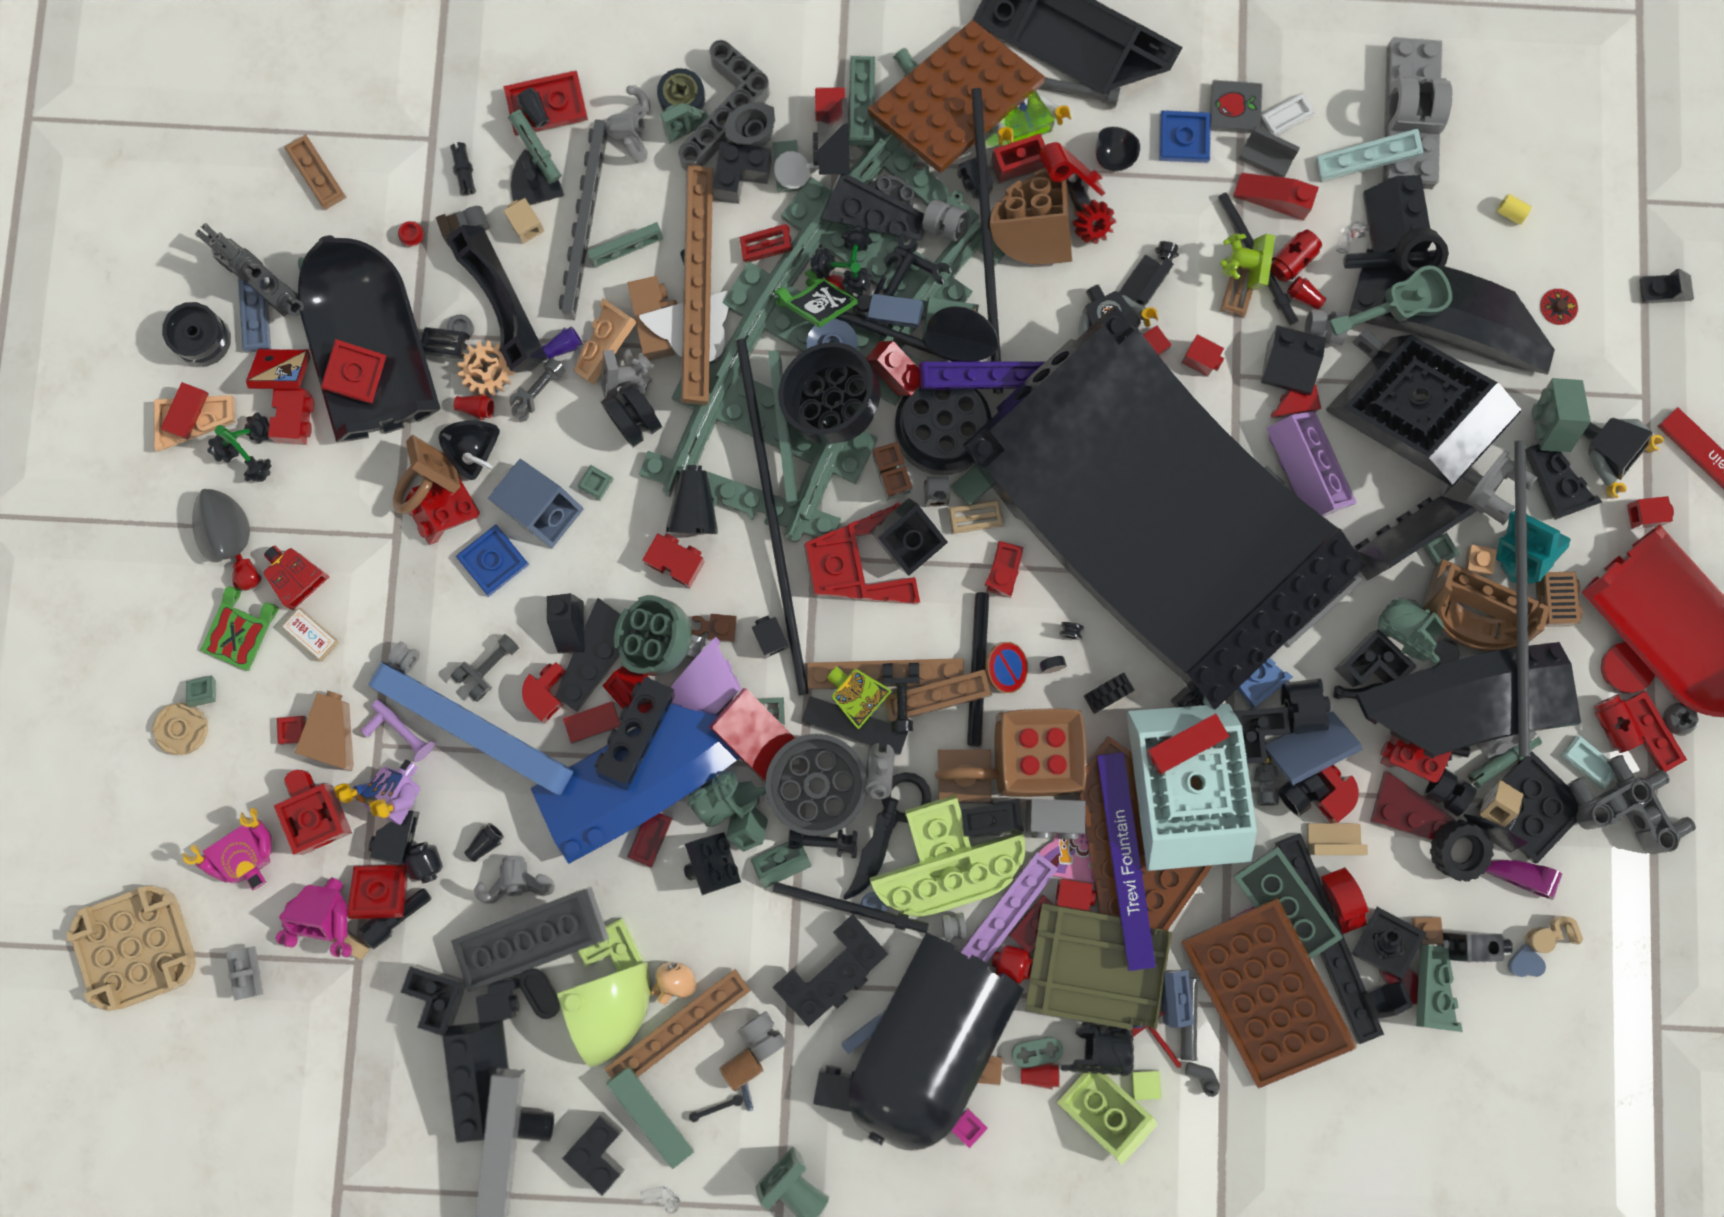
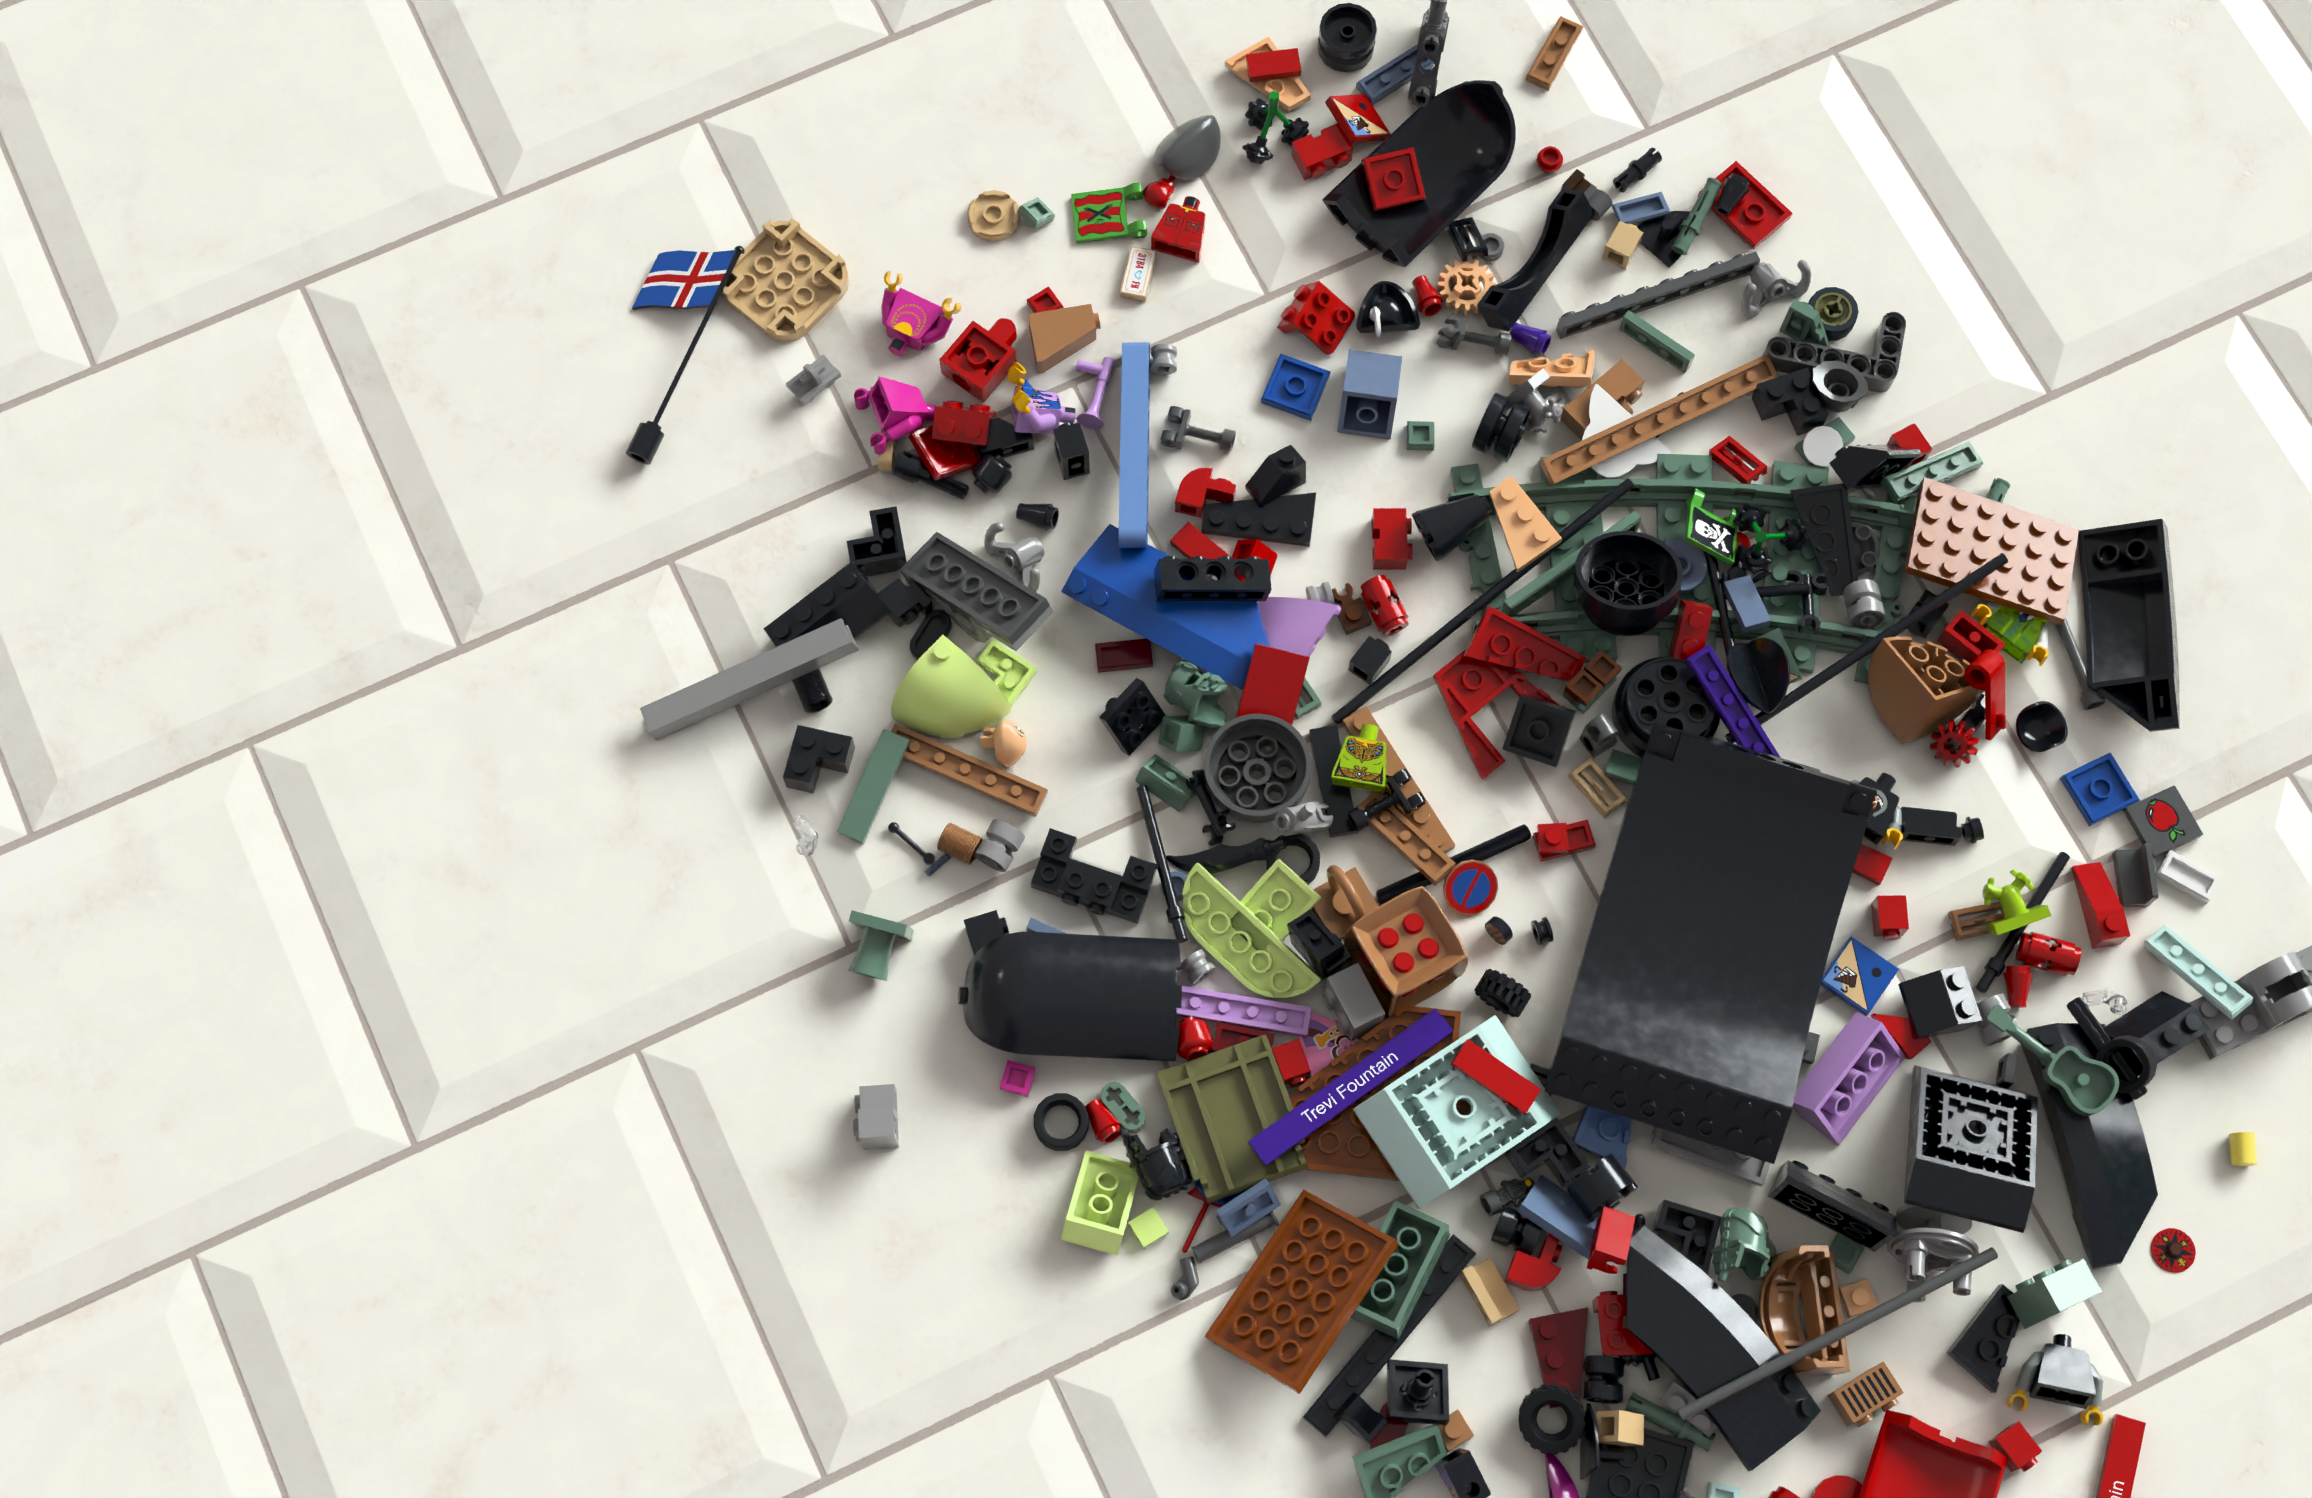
camera: 65 degrees right, 10 degrees down
medium nougat tile [393,434,461,514] -> none
sand green cylinder [614,595,692,676] -> none
medium nougat plate [978,1056,1002,1085] -> none
red brick [1321,867,1369,934] -> none
teal piece [1496,510,1571,584] -> none
black slope [1639,269,1694,304] -> none
none -> flag [626,246,745,465]
none -> red bracket [932,400,996,446]
none -> black tyre [1034,1093,1089,1151]
none -> black brick [1053,422,1090,480]
none -> red piece [1360,575,1409,636]
none -> red wing [1463,606,1587,682]
none -> light nougat wing [1489,476,1562,573]
none -> hinge [1586,1206,1635,1274]
none -> sand blue tile [1612,192,1671,224]
none -> tile [1820,936,1899,1016]

